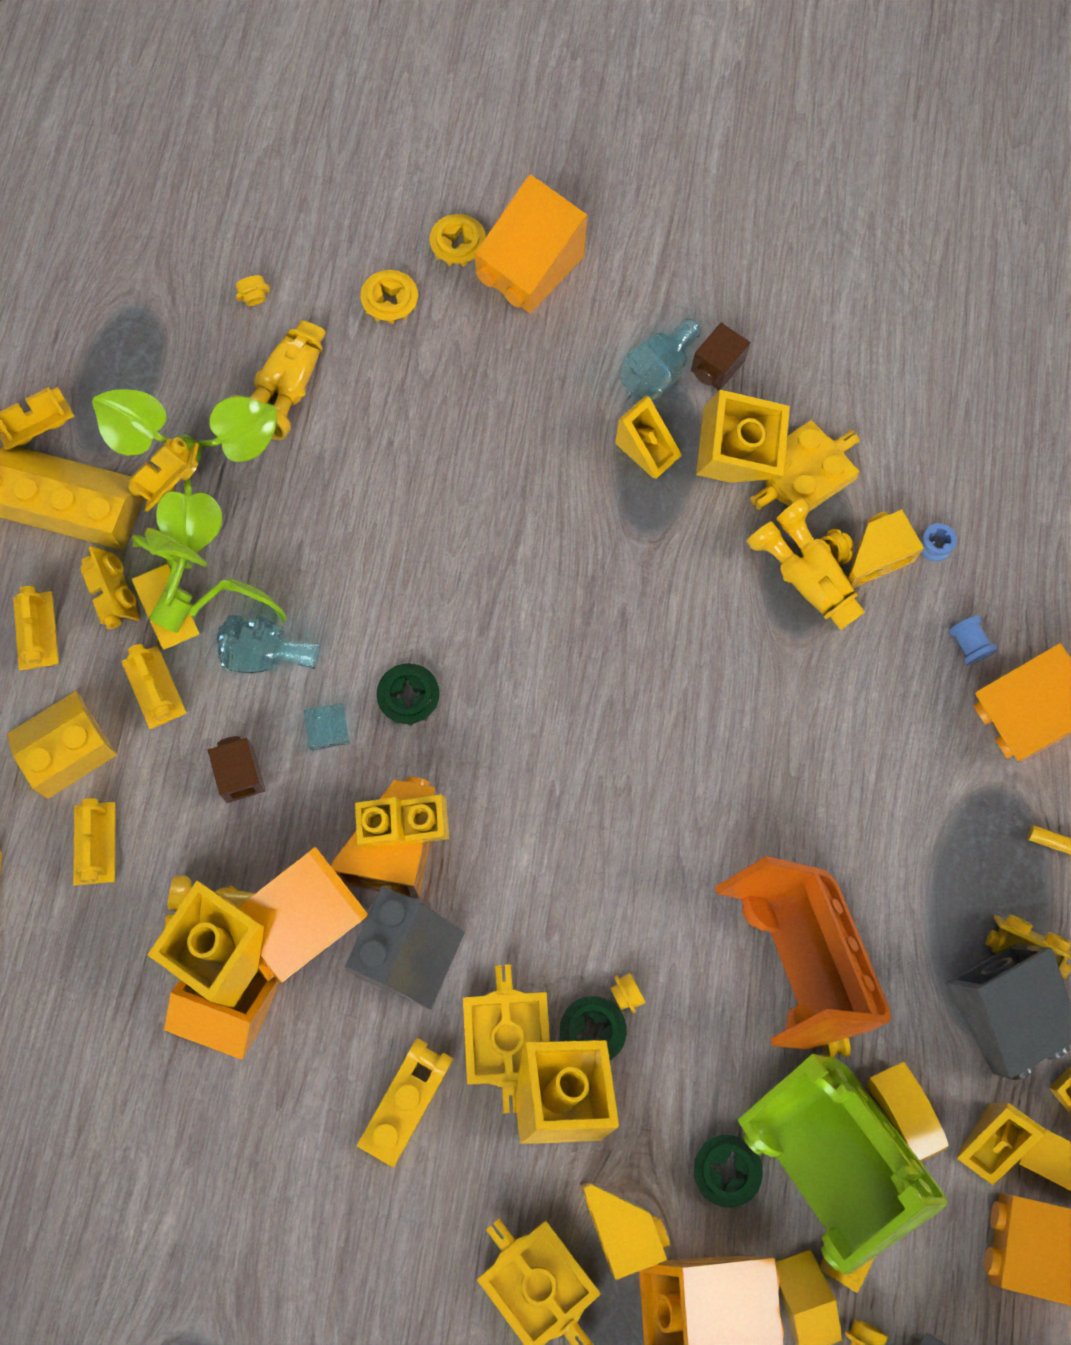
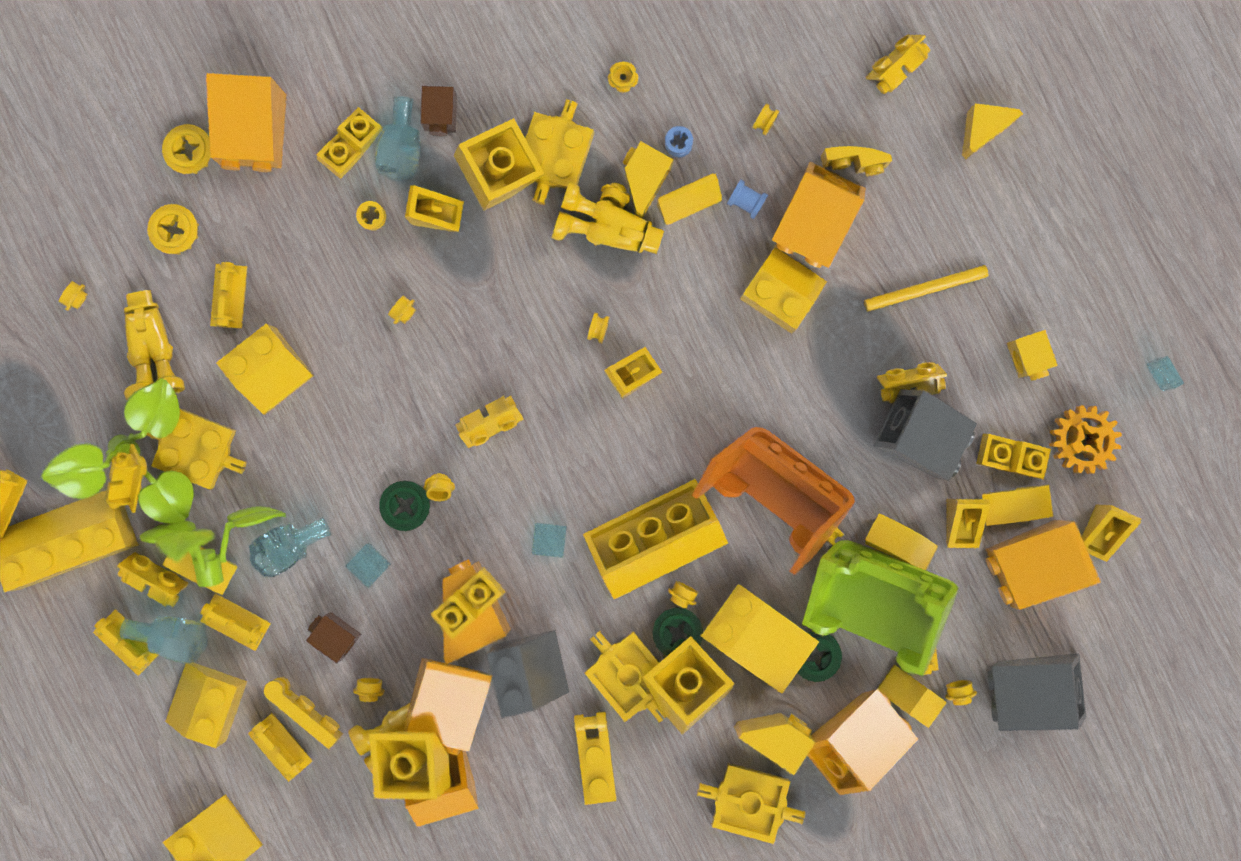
camera: 30 degrees left, 15 degrees up
none -> clear light blue piece [120,616,208,663]
none -> yellow plate [146,408,247,490]
none -> yellow hinge [210,262,248,329]
none -> yellow slope [216,323,314,415]
none -> yellow plate [264,677,343,749]
none -> yellow slope [316,107,382,179]
none -> yellow plate [353,678,385,702]
none -> yellow bush [356,201,386,230]
none -> yellow plate [388,295,416,325]
none -> yellow plate [424,473,455,501]
none -> yellow hinge [455,395,524,448]
none -> clear light blue tile [532,523,567,558]
none -> yellow slope [583,479,728,600]
none -> yellow bush [587,313,610,344]
none -> yellow slope [604,347,662,400]
none -> yellow plate [608,62,639,93]
none -> yellow slope [657,173,722,225]
none -> yellow slope [701,584,819,694]
none -> yellow slope [740,247,827,334]
none -> yellow bush [752,103,780,136]

